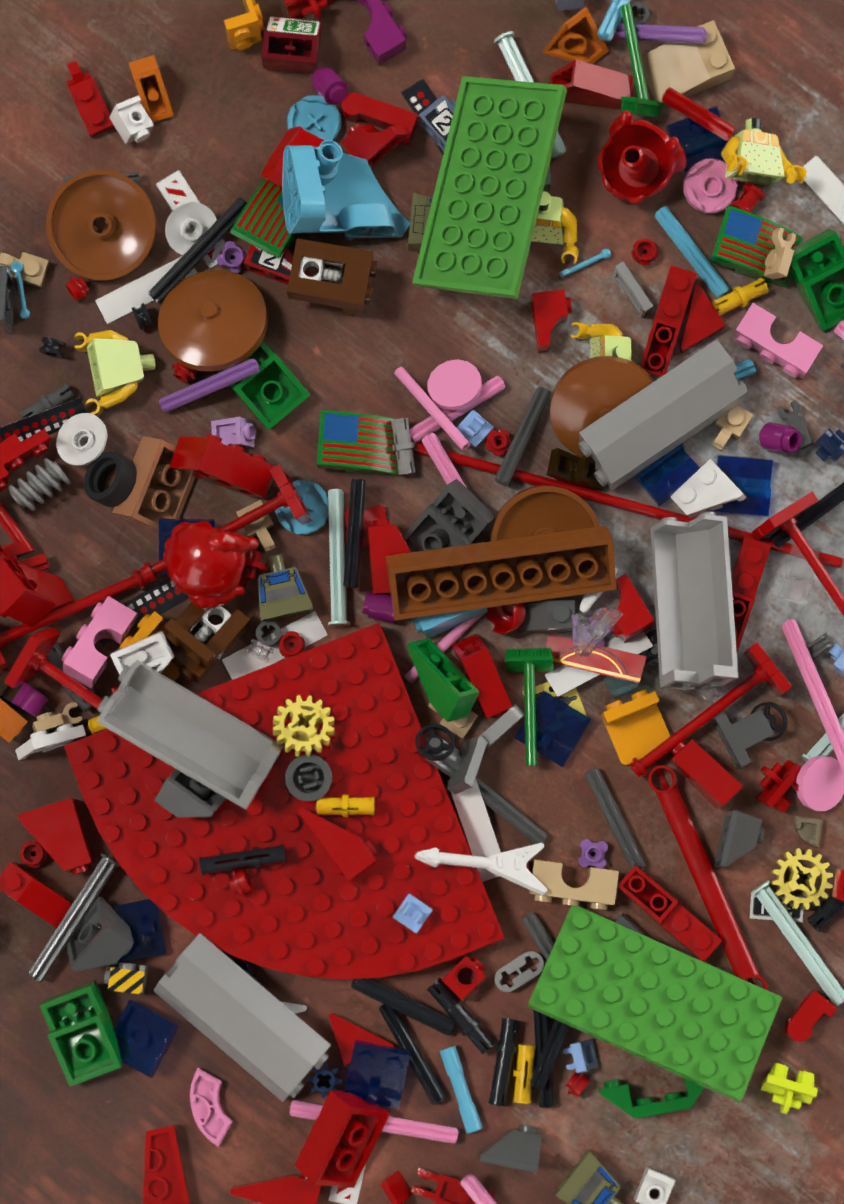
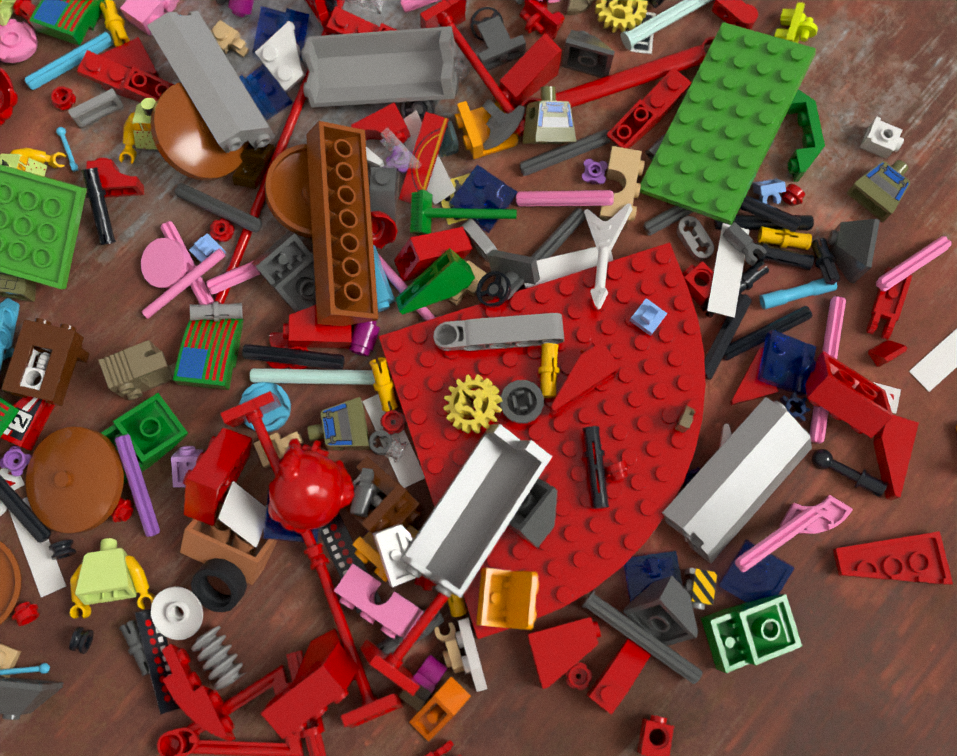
camera: 85 degrees left, 5 degrees down
none -> black pin [81,167,116,245]
none -> dark tan piece [99,340,176,400]
none -> white sticker [218,481,269,548]
none -> dark grey bar [350,468,374,517]
none -> yellow pin [370,357,398,412]
none -> light grey piece [433,313,565,351]
none -> light orange bracket [476,568,539,630]
none -> dark grey piece [482,99,525,150]
none -> bright pink axle [516,190,614,206]
none -> torso [523,86,576,144]
none -> dark tan tile [675,405,696,433]
none -> white sticker [707,223,749,318]
none -> dark grey bar [722,222,766,266]
none -> bright pink axle [735,507,819,572]
none -> black axle [811,238,840,285]
none -> black pin [812,449,888,498]

